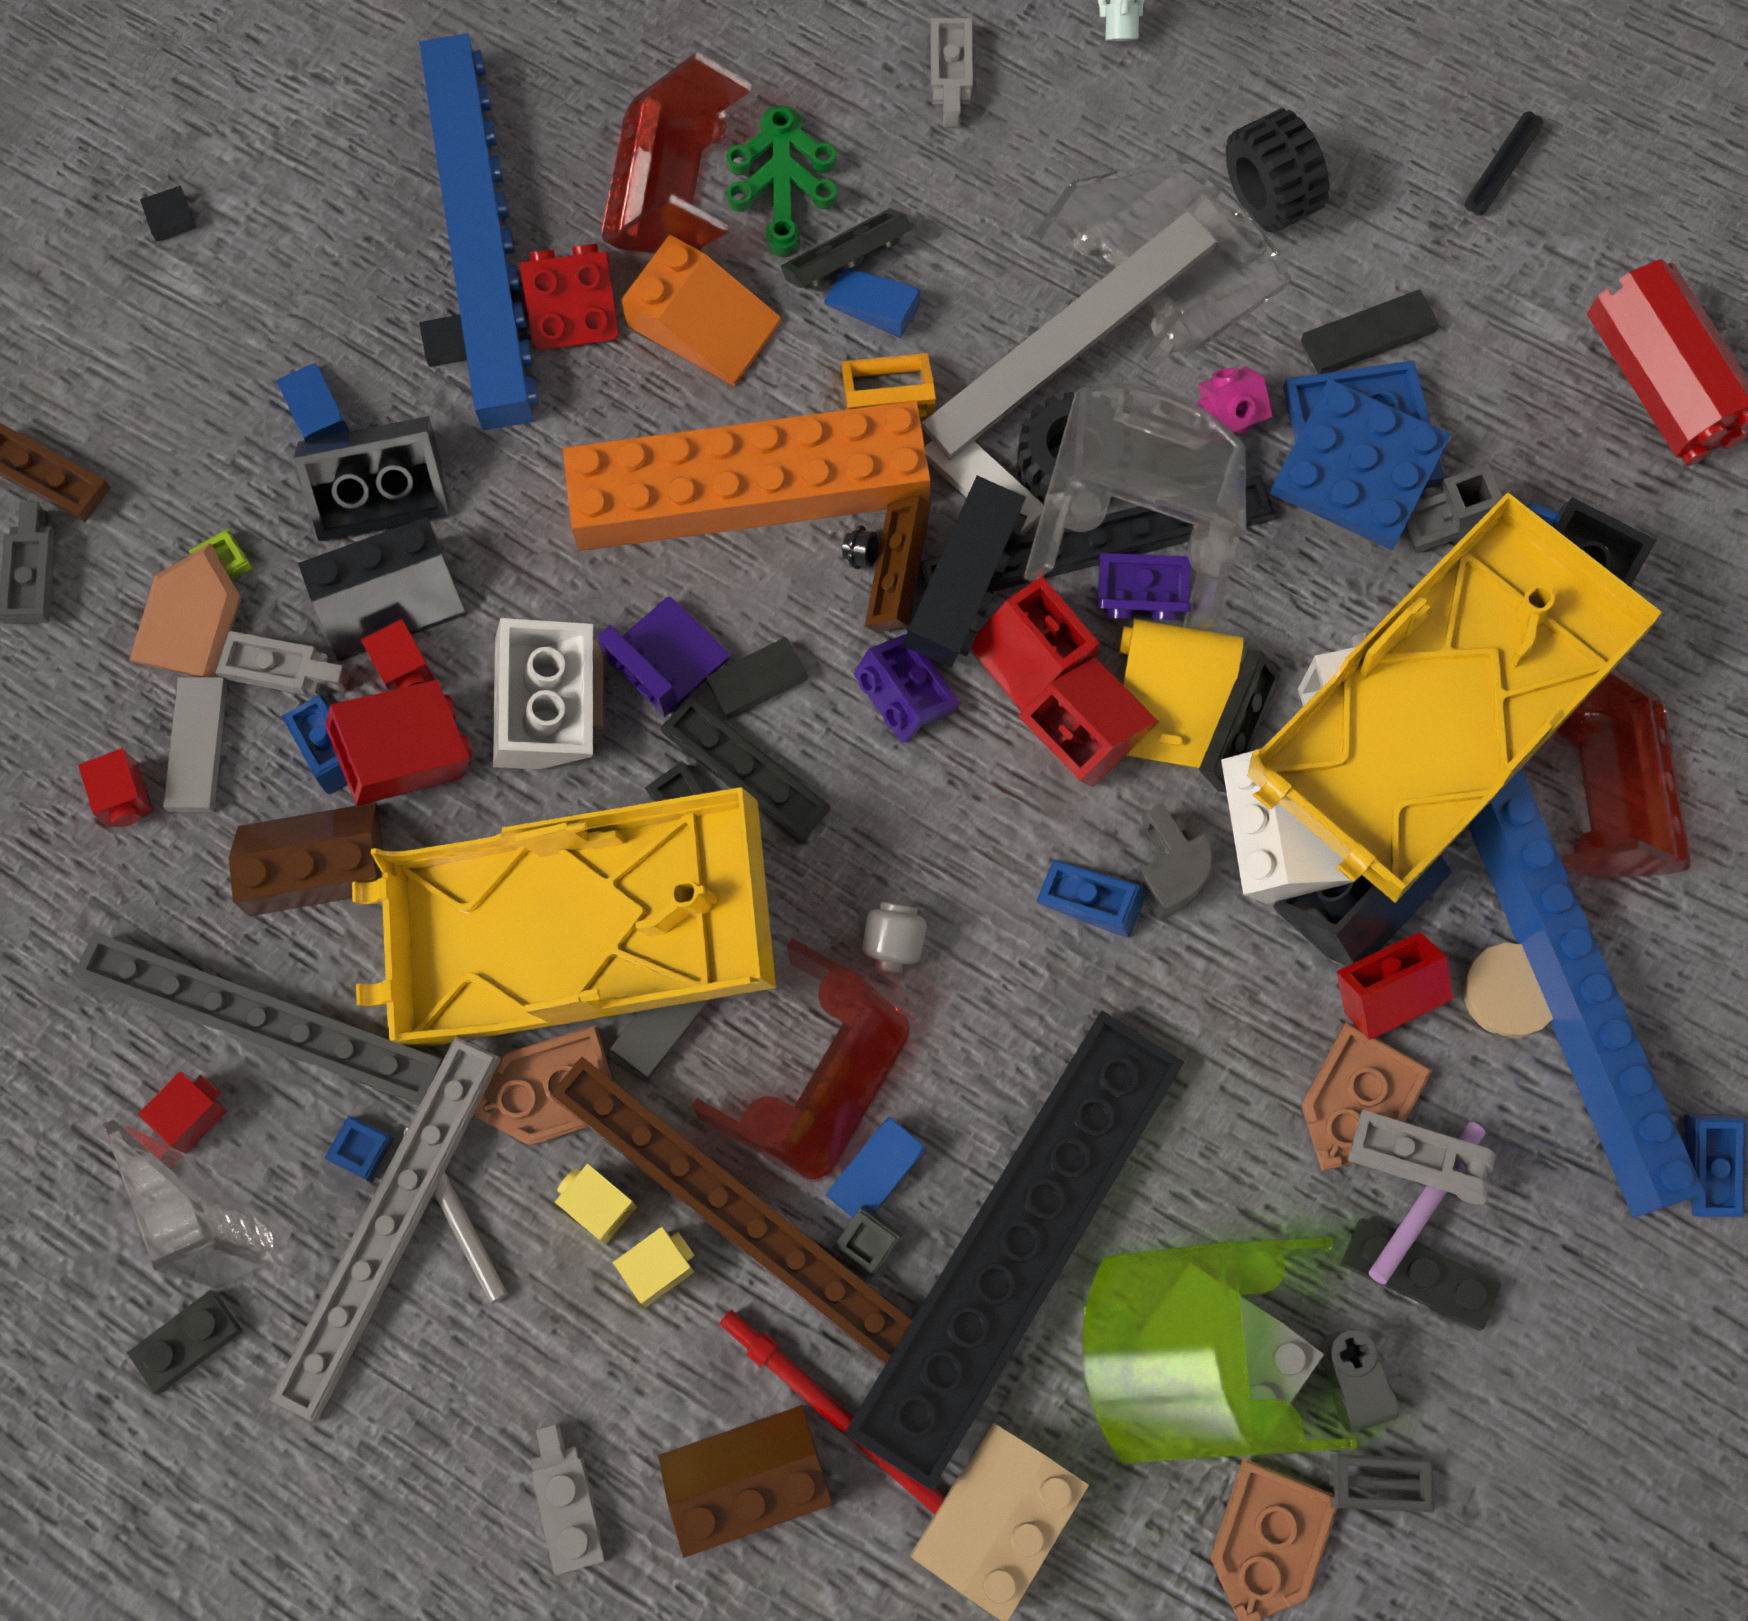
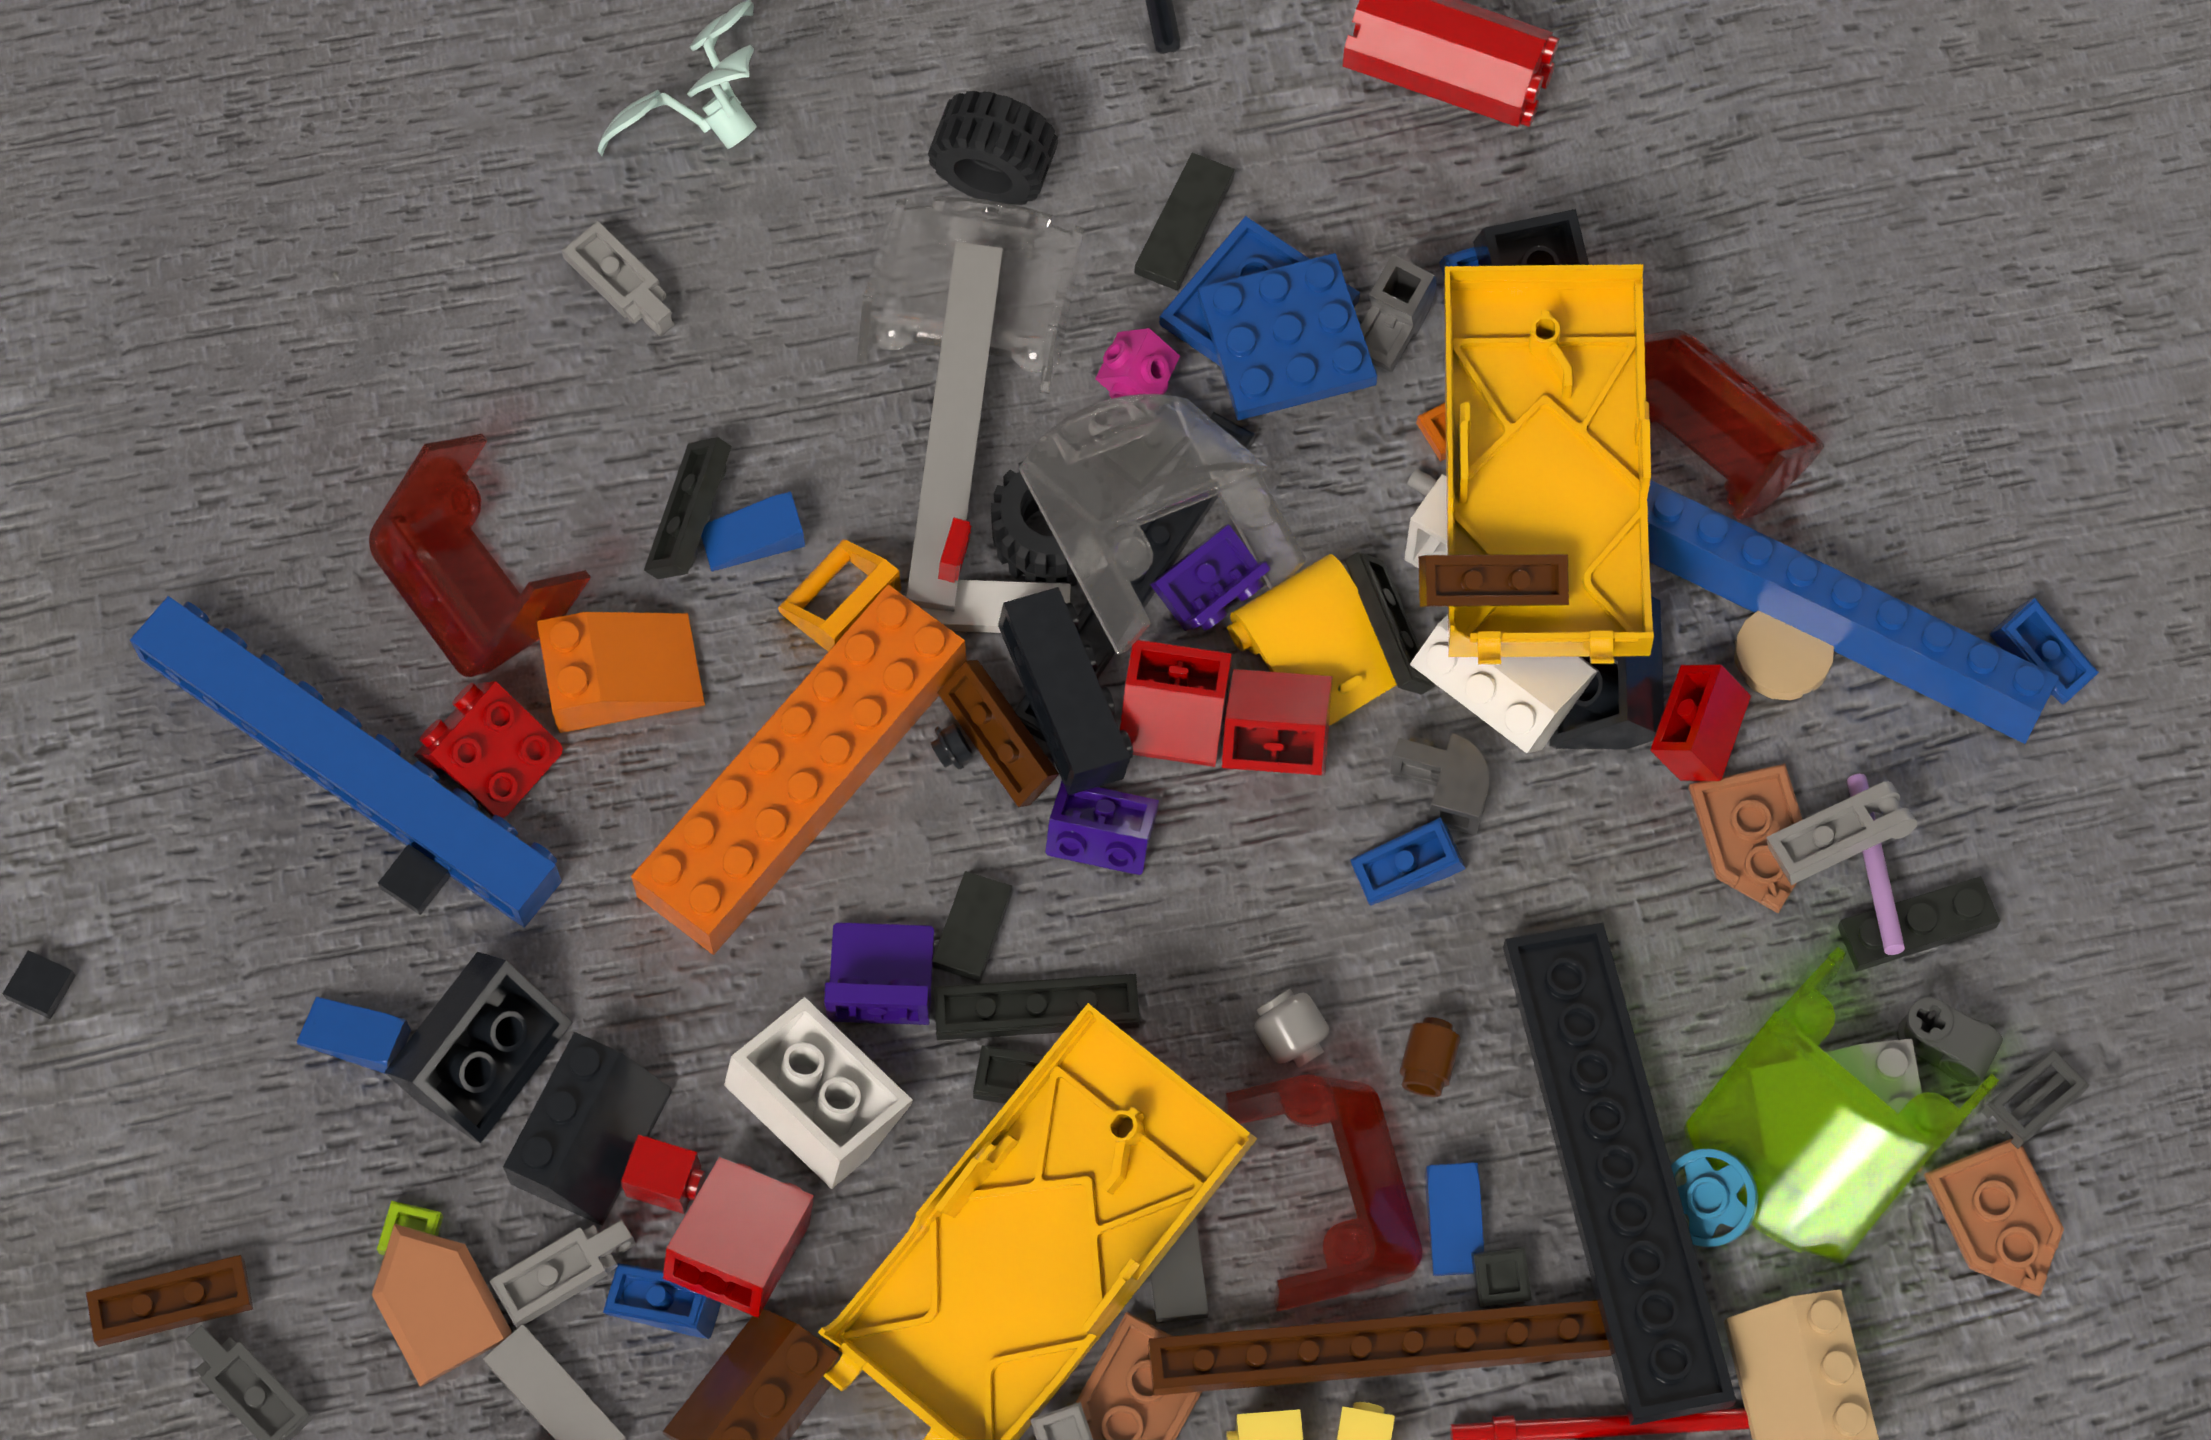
camera: 45 degrees left, 5 degrees down
green plant [726,105,837,257] -> none
none -> red tile [938,517,972,583]
none -> reddish brown brick [1400,1017,1461,1097]
none -> reddish brown plate [1418,554,1569,607]
none -> dark azure wheel [1671,1149,1758,1247]

